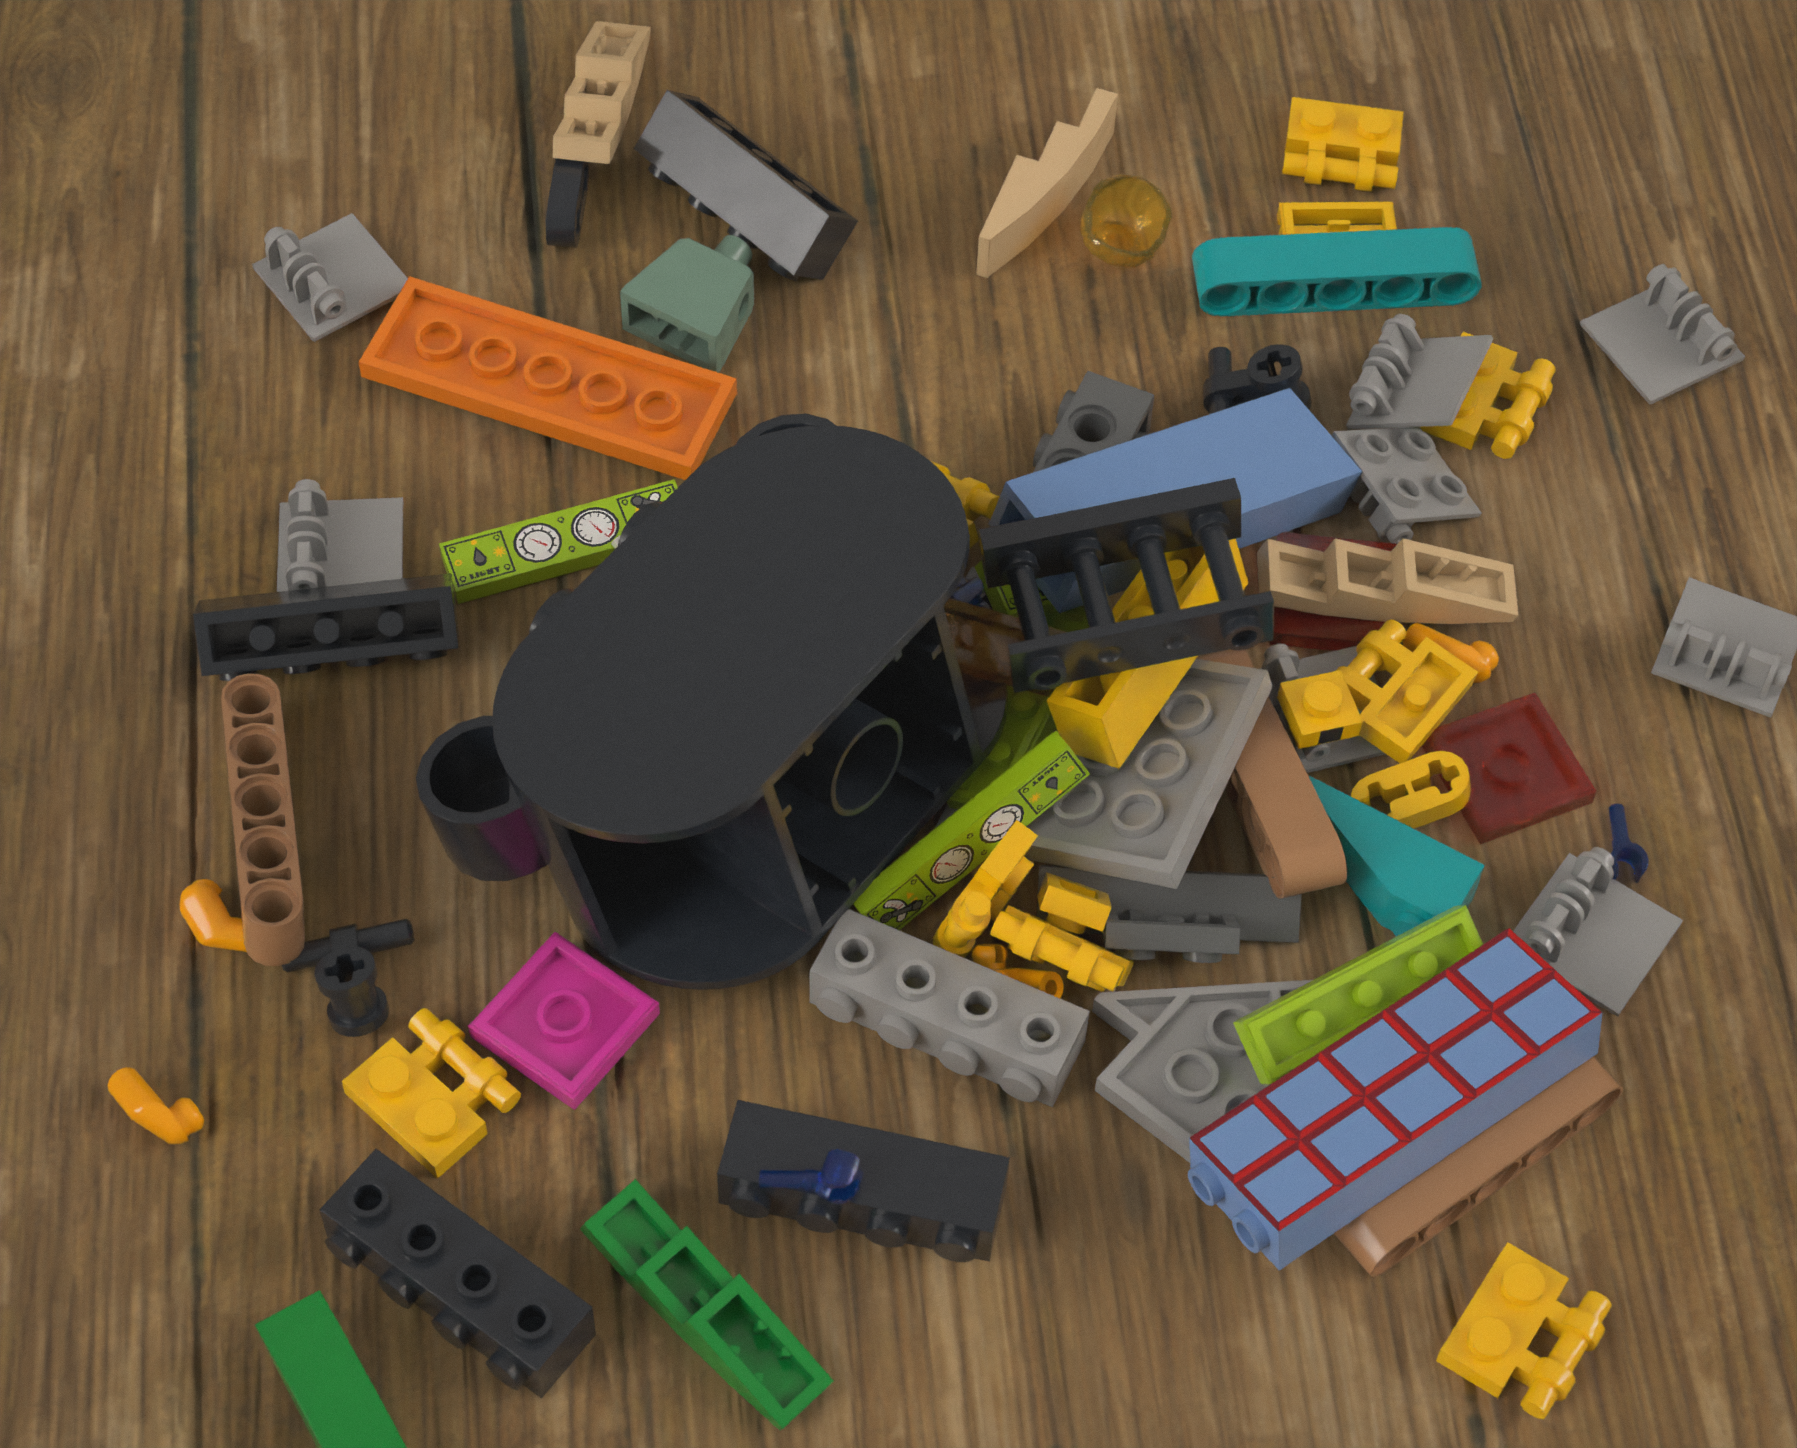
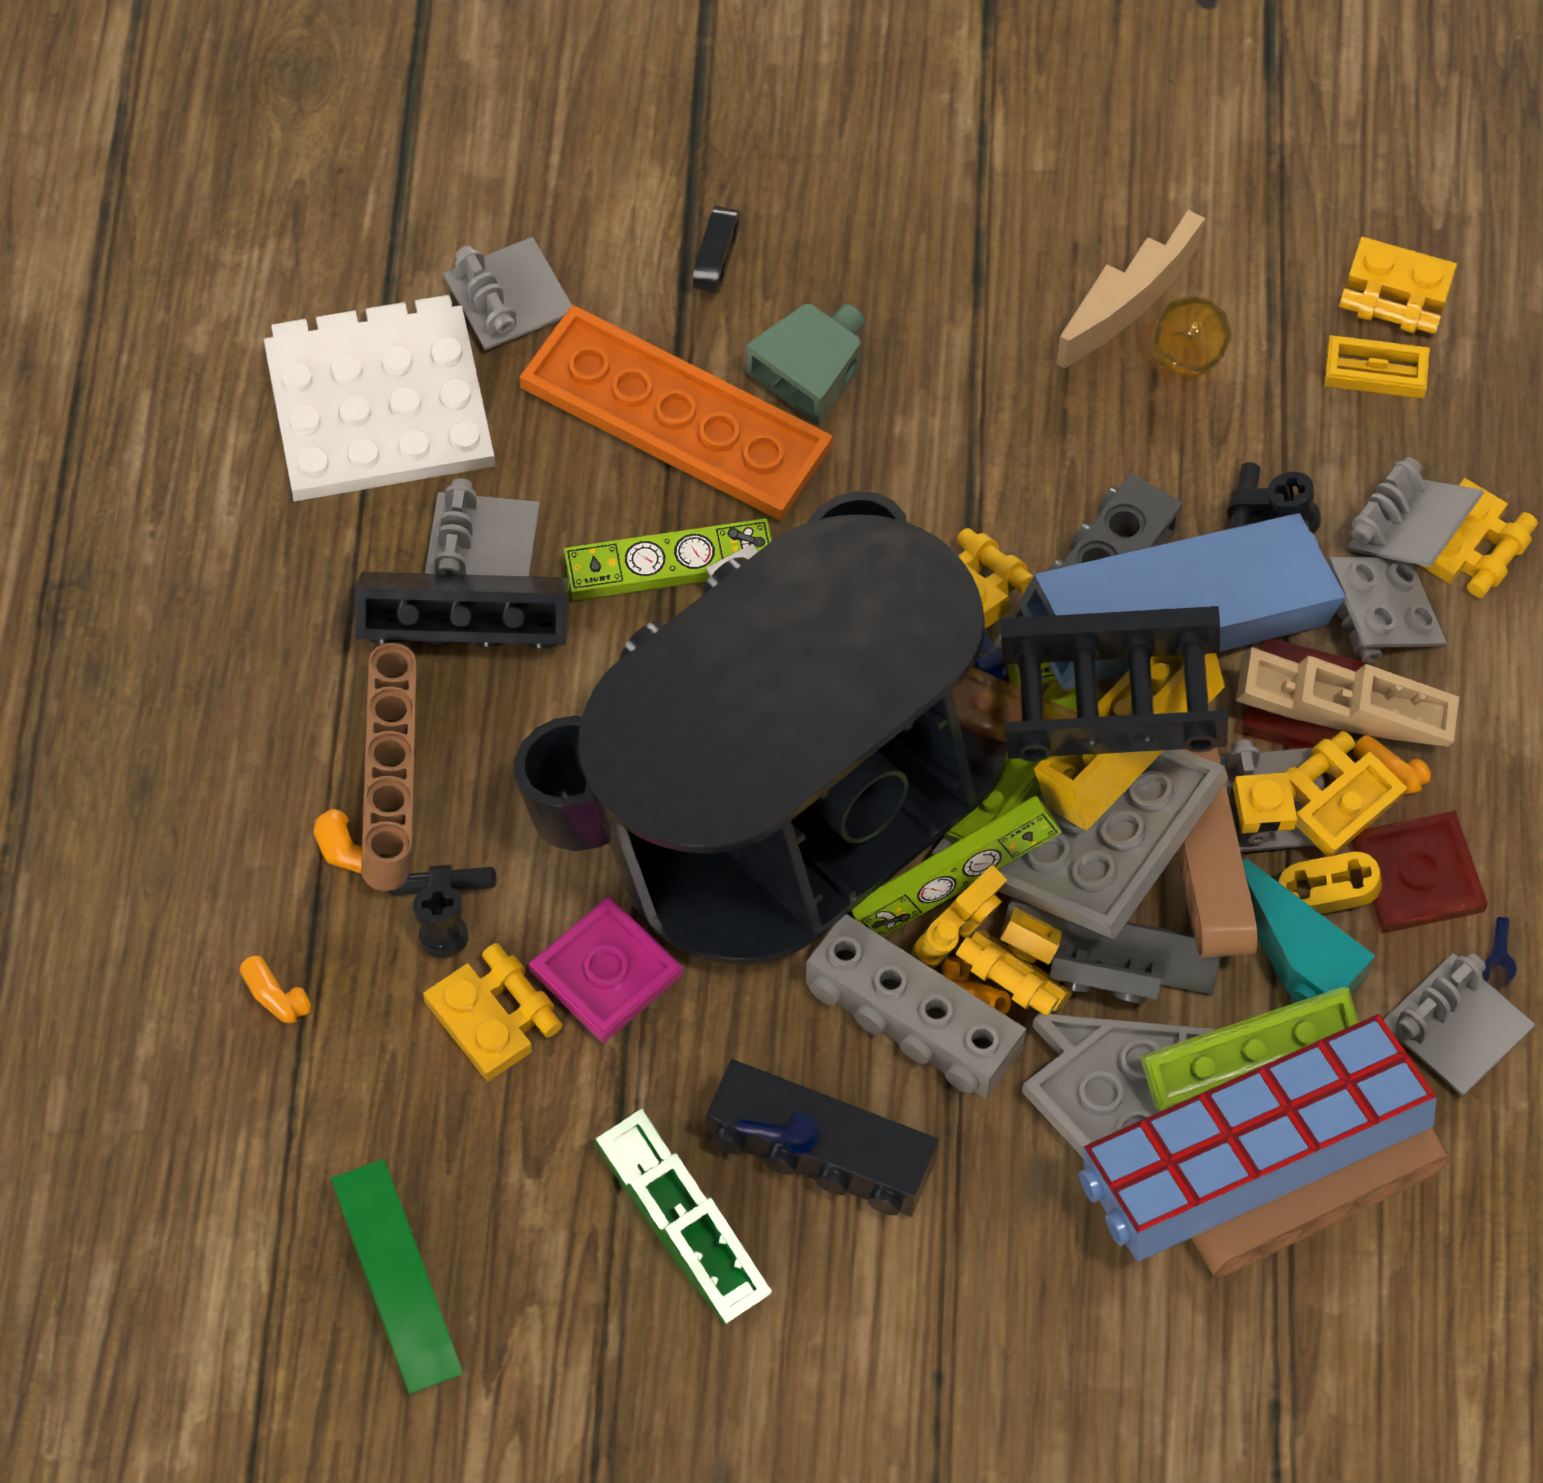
camera: 10 degrees right, 5 degrees up
black brick [319,1149,596,1399] -> none
tan slope [553,21,650,164] -> none
brick [634,90,858,281] -> none
teal beam [1192,227,1482,316] -> none
yellow plate [1436,1242,1612,1419] -> none
none -> white hinge [264,295,495,501]

